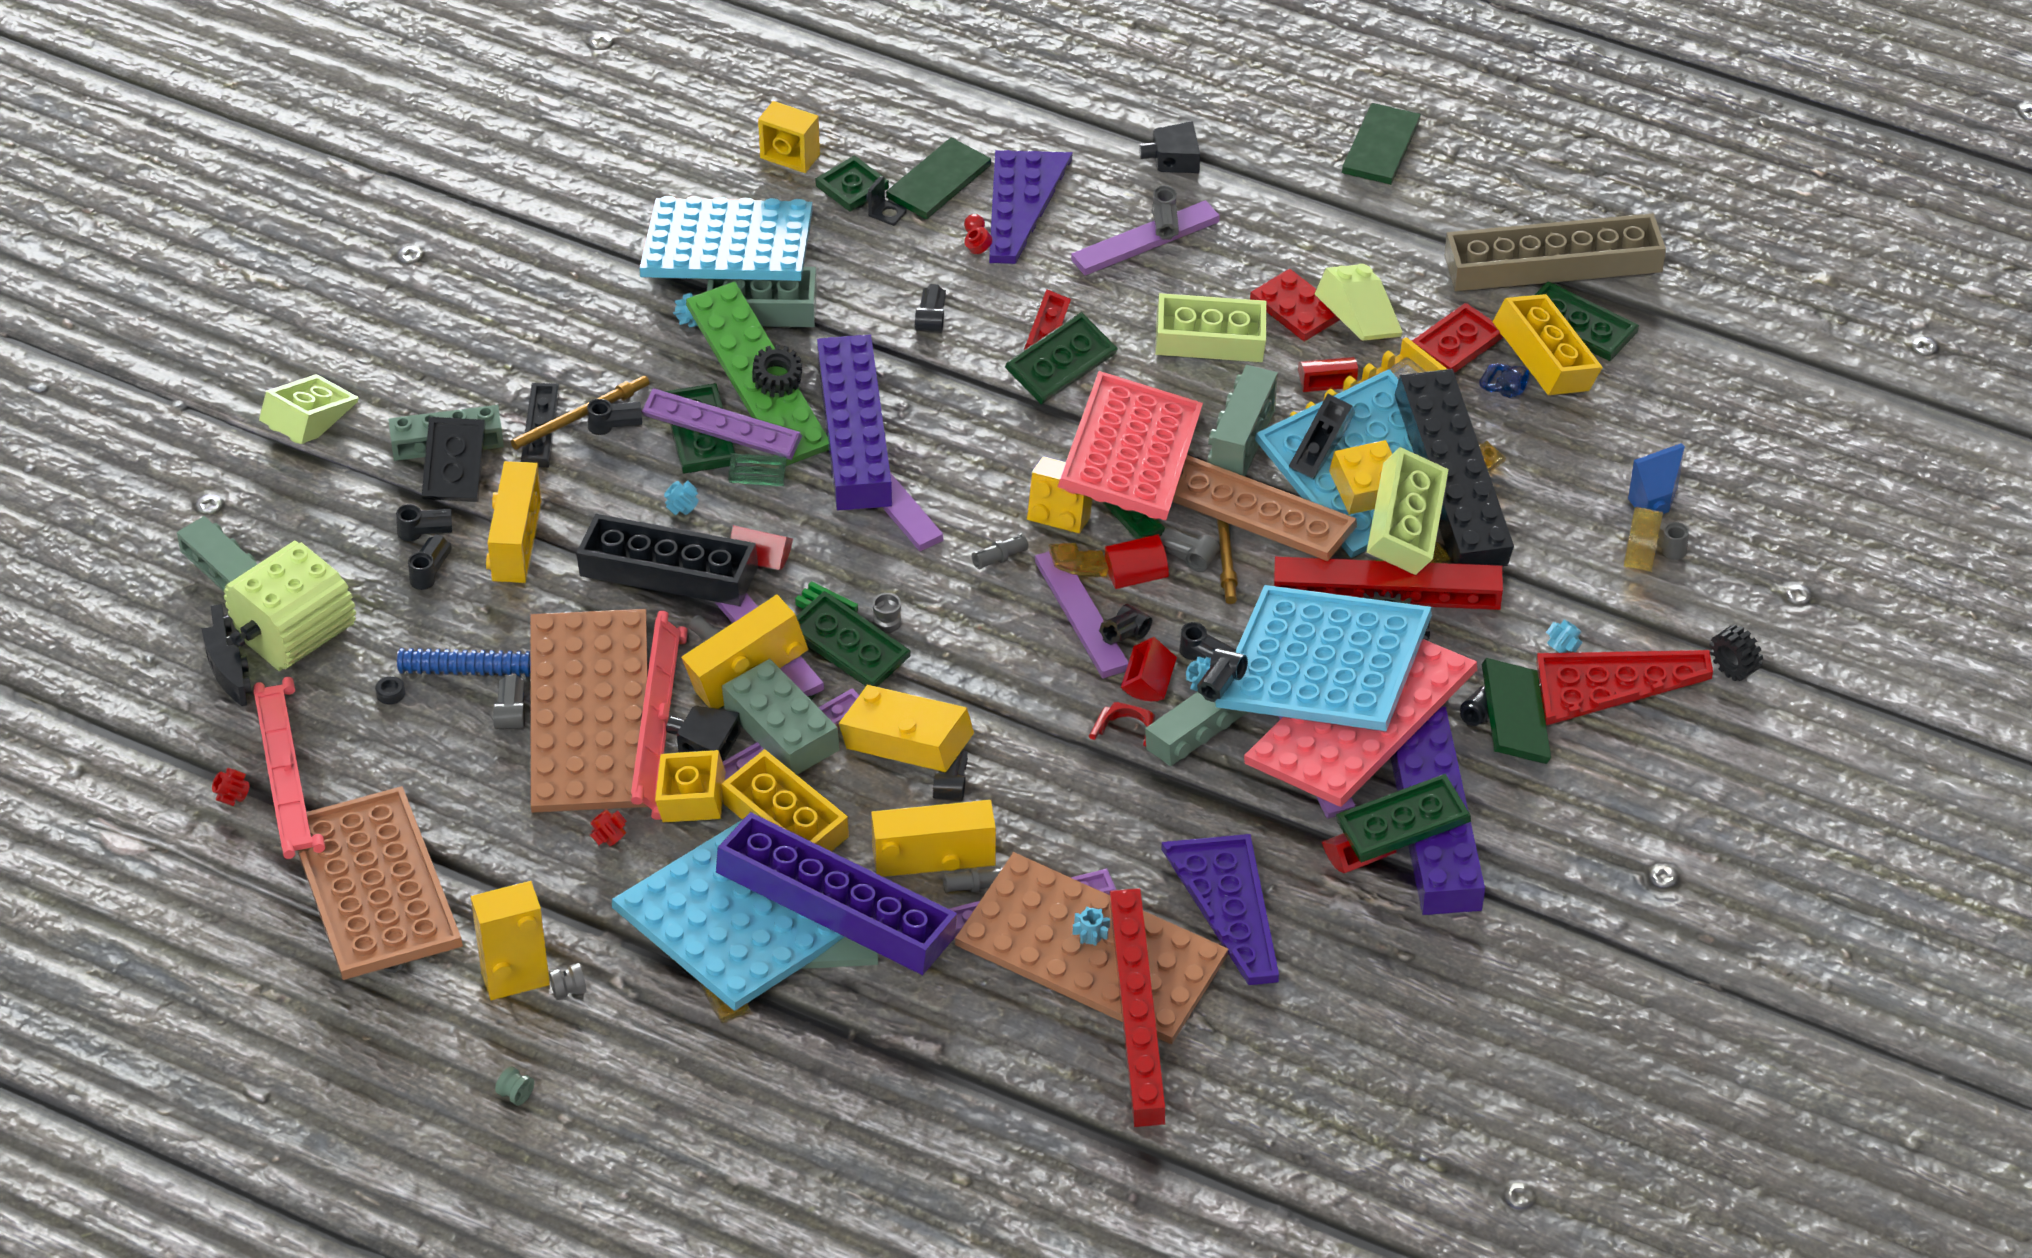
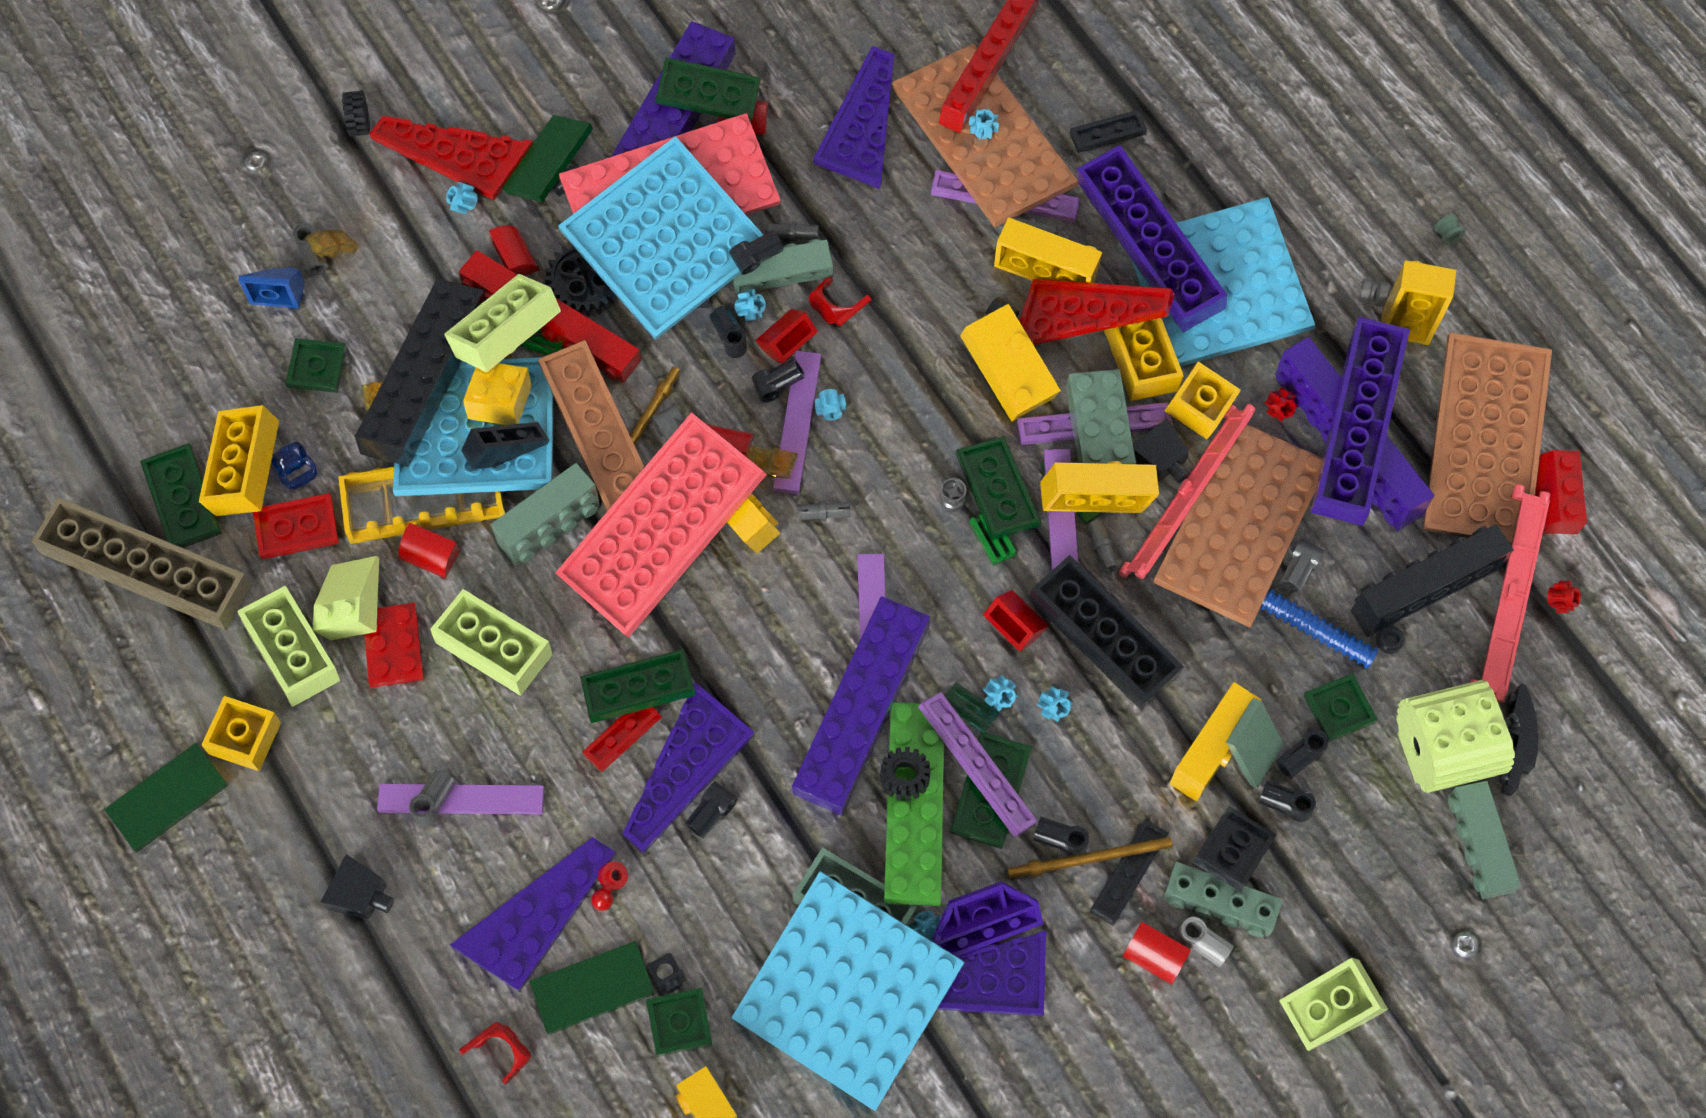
camera: 150 degrees left, 20 degrees up
none -> yellow brick [202,696,281,771]
none -> yellowish green brick [237,585,340,707]
none -> dark green plate [285,338,347,393]
none -> red helmet [458,1022,531,1084]
none -> red brick [489,225,540,276]
none -> dark purple wing [623,681,755,854]
none -> dark grey pin [768,221,819,241]
none -> medium azure gear [815,389,846,421]
none -> dark purple wedge [932,881,1043,957]
none -> dark purple wing [937,930,1046,1016]
none -> medium azure gear [983,675,1018,711]
none -> red wing [1019,279,1175,345]
none -> black plate [1069,110,1147,153]
none -> brick [1123,922,1191,985]
none -> light grey piece [1176,917,1234,967]
none -> sand green tile [1226,698,1284,788]
none -> dark purple brick [1275,337,1435,532]
none -> dark green plate [1303,673,1378,742]
none -> dark purple brick [1311,317,1410,526]
none -> black brick [1351,524,1514,637]
none -> red slope [1535,450,1587,534]

